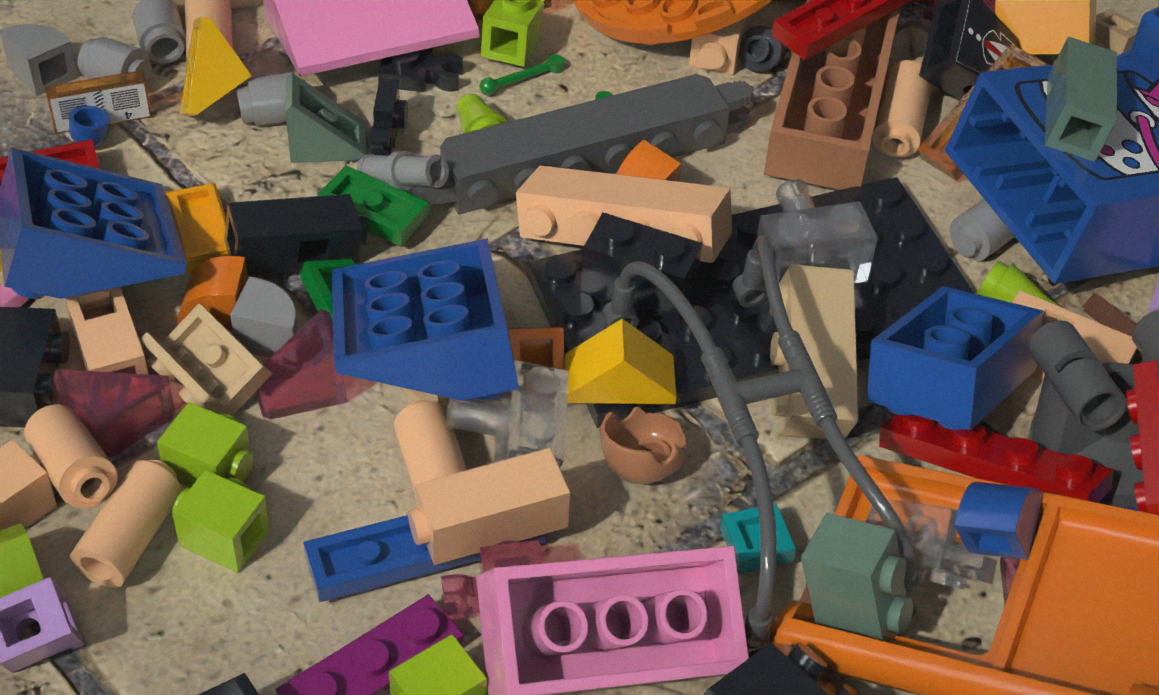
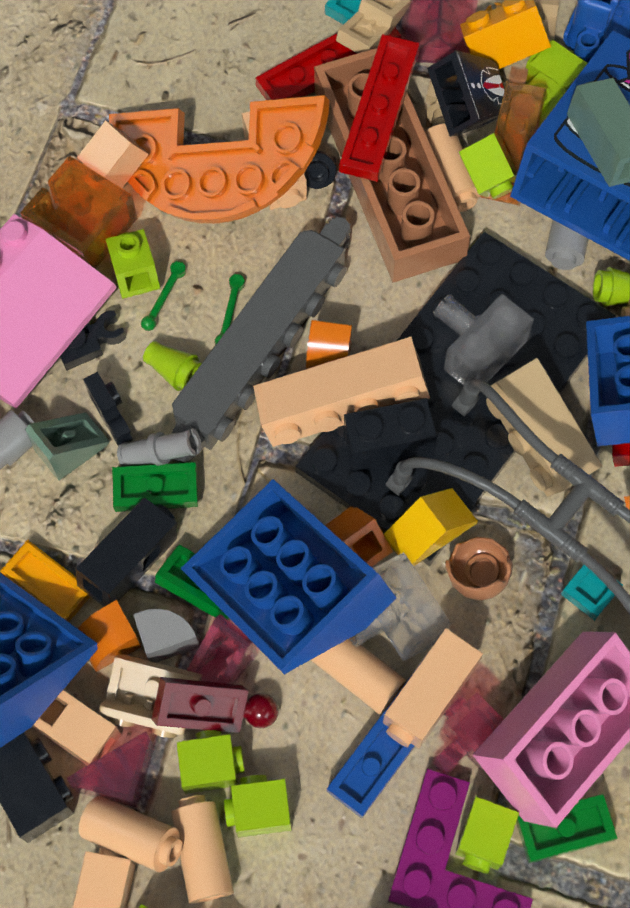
camera: 30 degrees left, 20 degrees up
none -> dark red plate [151,677,279,733]
none -> lime brick [459,133,518,199]

